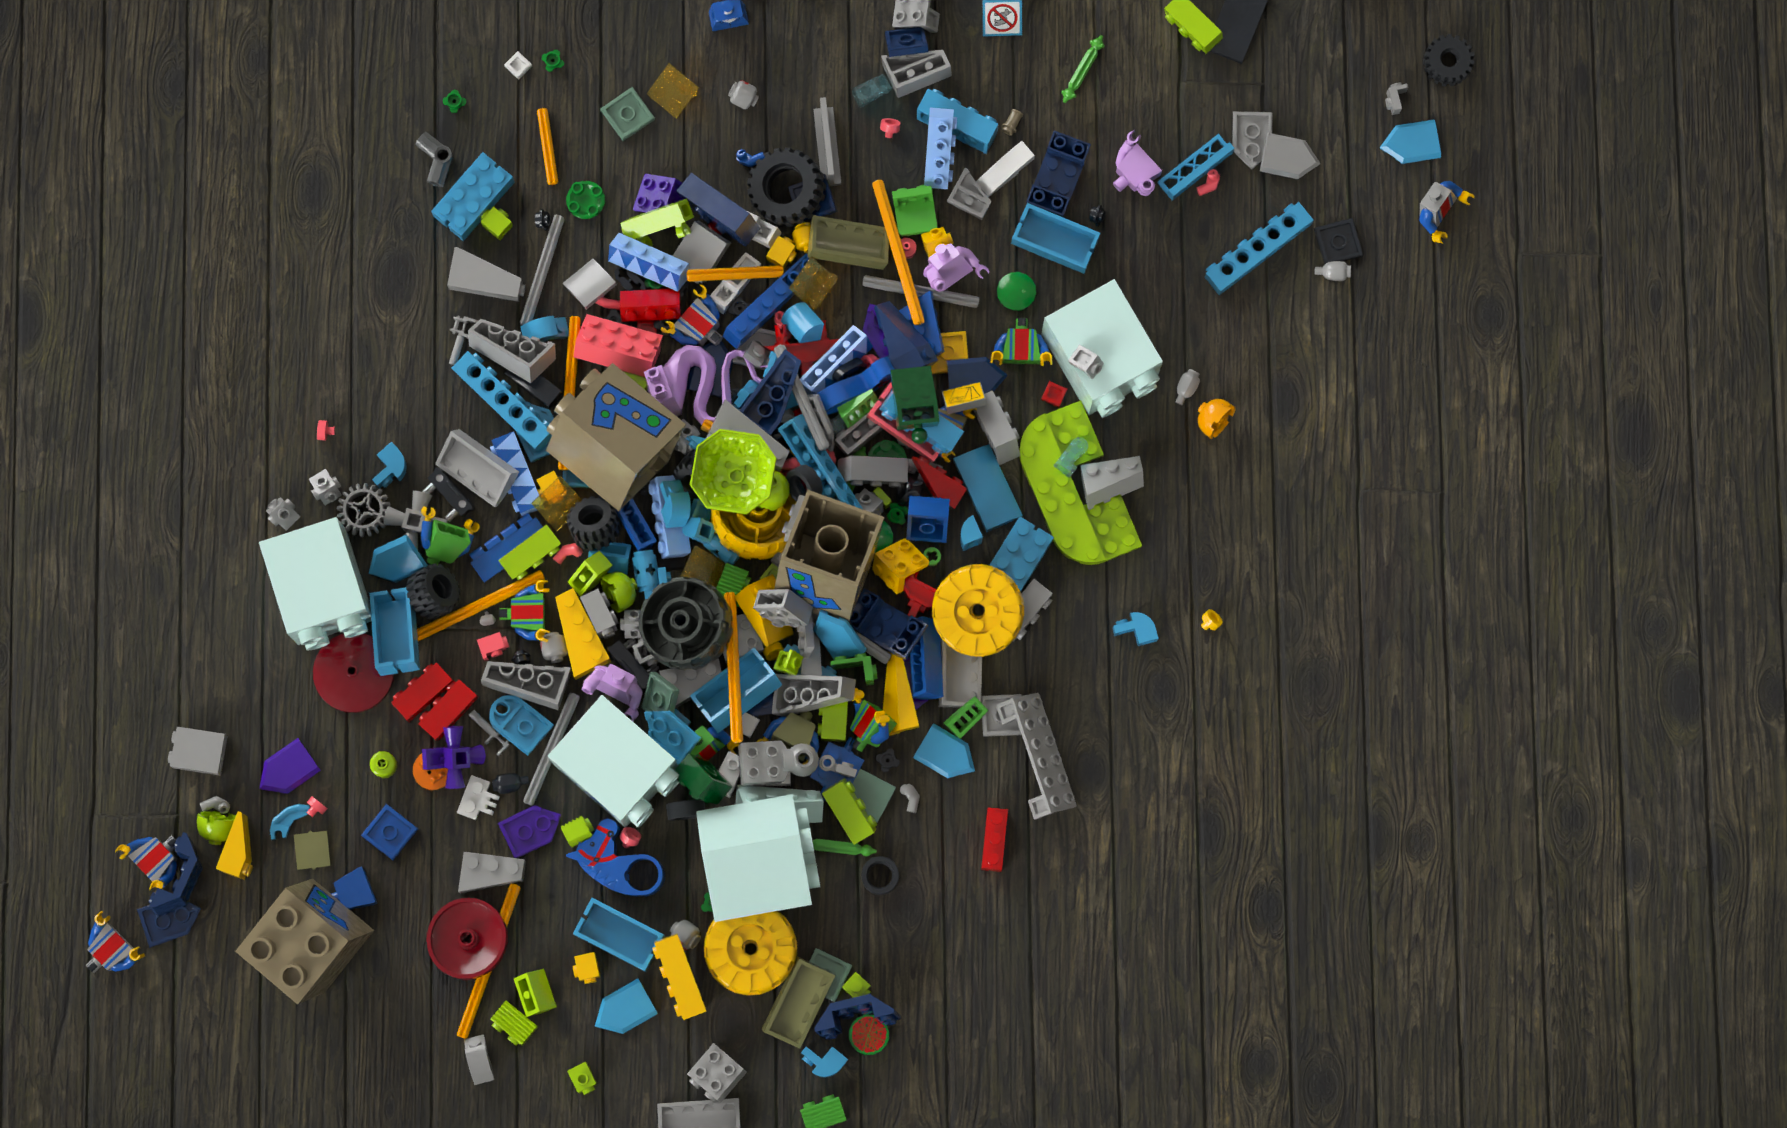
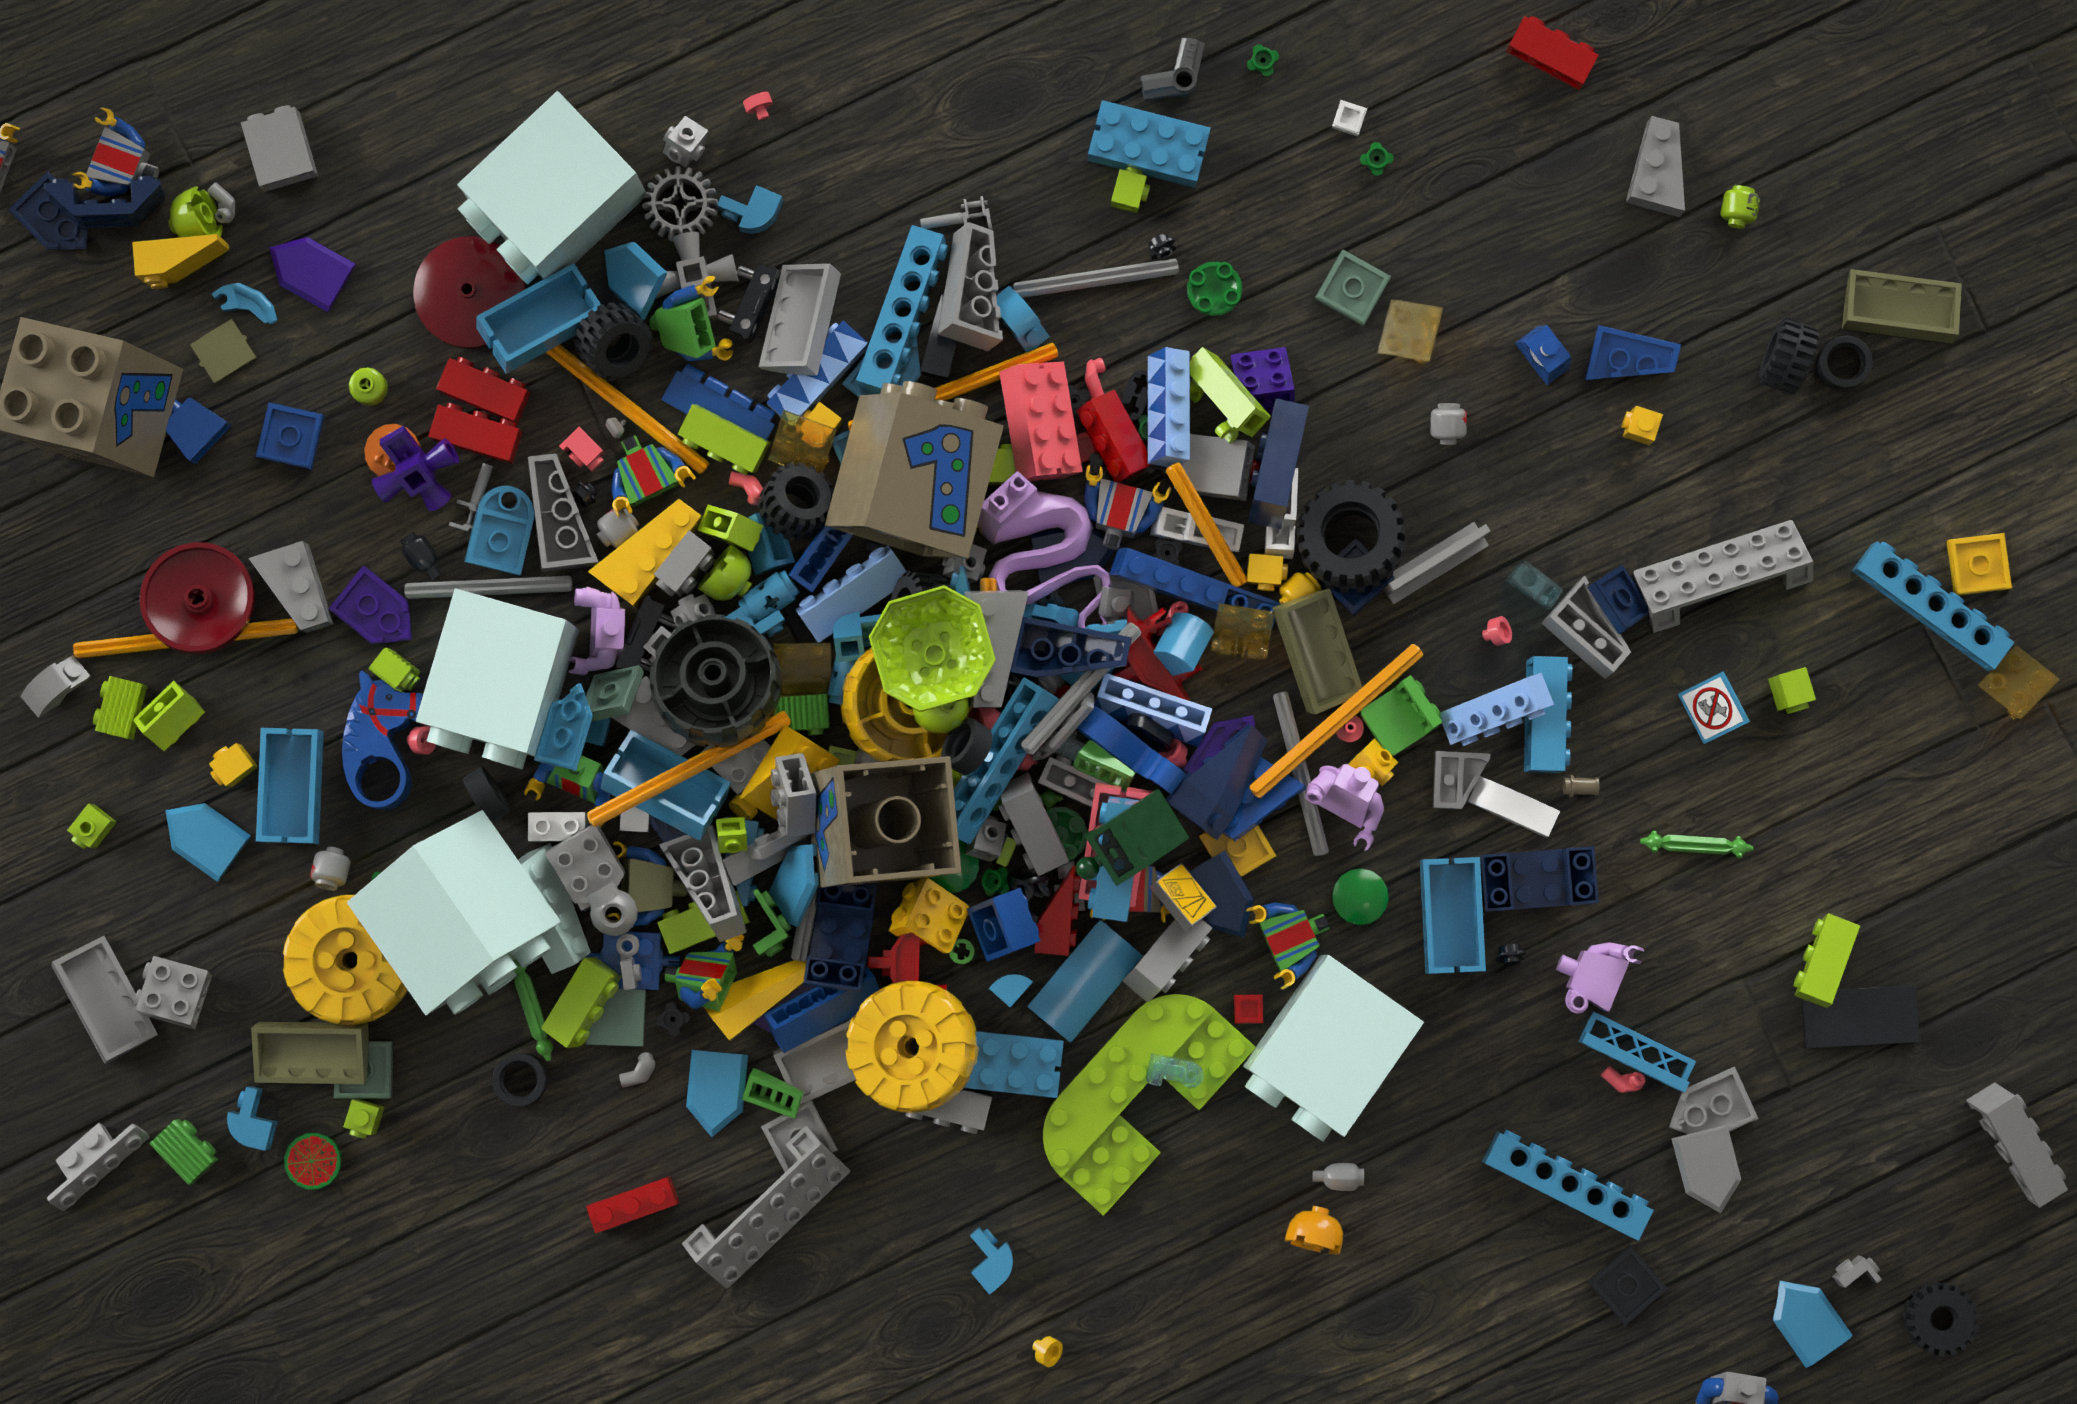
camera: 65 degrees right, 5 degrees up
light grey brick [266,497,300,531] -> none
coral tile [306,796,328,817] -> none
light grey slope [447,247,525,302] -> none
white hinge [457,775,500,820] -> none
light orange axle [537,108,558,185] -> none
light grey slope [563,259,617,310] -> none
yellow wedge [652,933,706,1020] -> none
dark azure brick [660,480,691,528] -> none
dark green brick [674,754,733,805] -> none
blue arm [736,149,765,167] -> none
light grey plate [782,495,805,542] -> none
dark blue slope [815,994,901,1040] -> none
light grey bracket [1068,345,1104,379] -> none
light grey wedge [1080,456,1144,510] -> none
light grey plant [1315,261,1351,281] -> none

